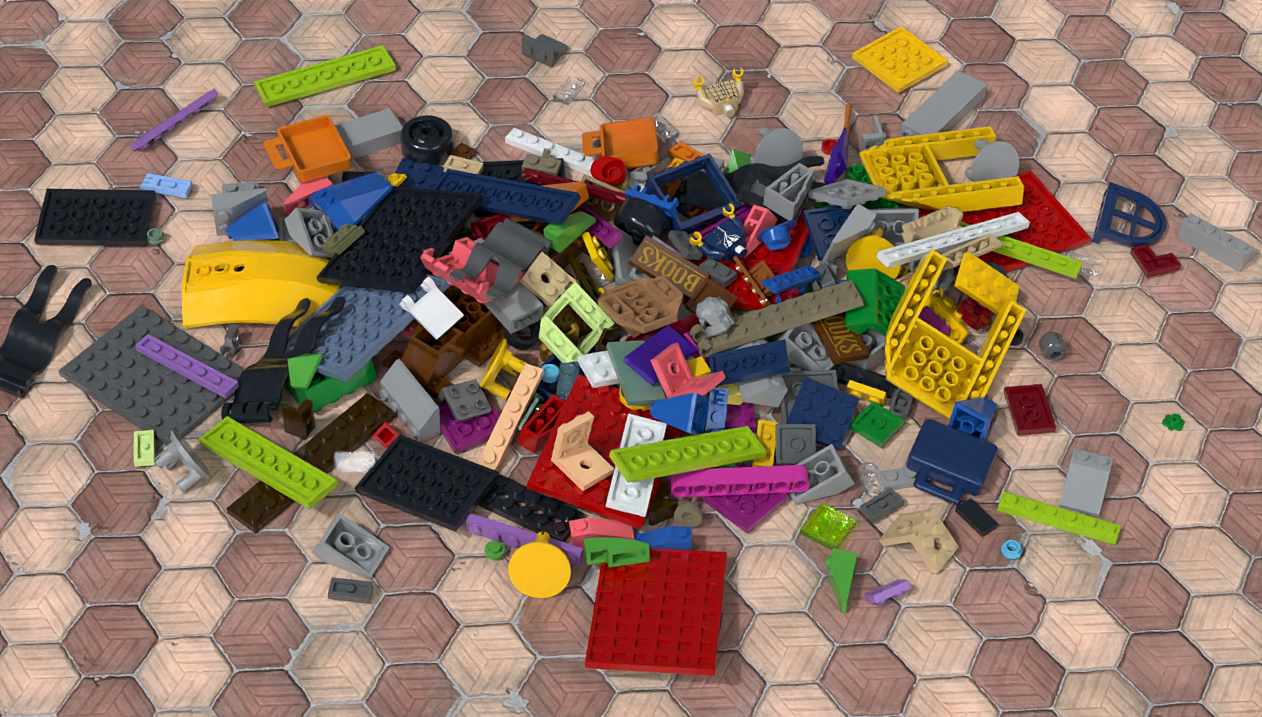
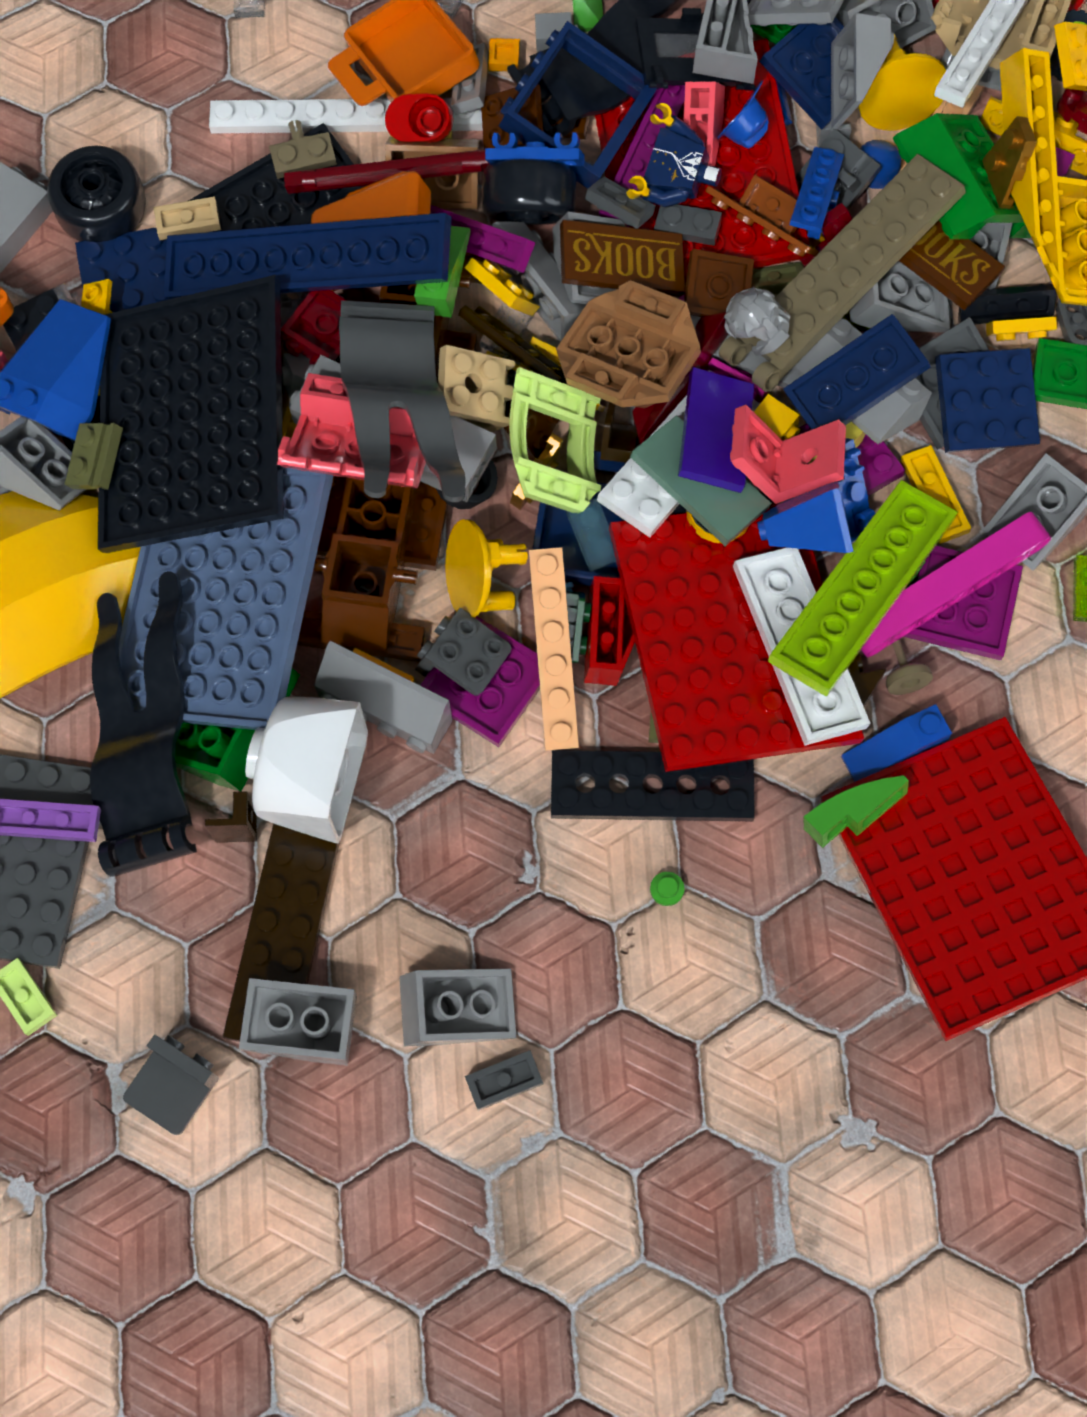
camera: 25 degrees left, 25 degrees up
light grey piece [153,429,211,493] -> none
lime plate [199,416,338,509] -> none
flat silver plate [220,324,241,358] -> none
bright green slope [288,353,323,389] -> none
clear plate [334,451,375,472] -> none
black plate [355,435,500,532] -> none
red slope [373,422,400,449] -> none
white flag [399,276,464,340] -> none
reddish brown plate [452,143,476,160] -> none
medium lavender plate [466,513,583,567] -> none
yellow piece [508,532,571,598] -> none
medium azure tile [541,364,559,383] -> none
light nougat bracket [551,411,614,491] -> none
coral slope [569,517,635,550] -> none
orange plate [669,141,704,162] -> none
dark grey hinge [775,424,816,464] -> none
none -> dark grey bracket [123,1034,219,1135]
none -> light grey slope [239,978,357,1066]
none -> white piece [245,697,368,844]
none -> pearl gold wing [982,116,1037,209]

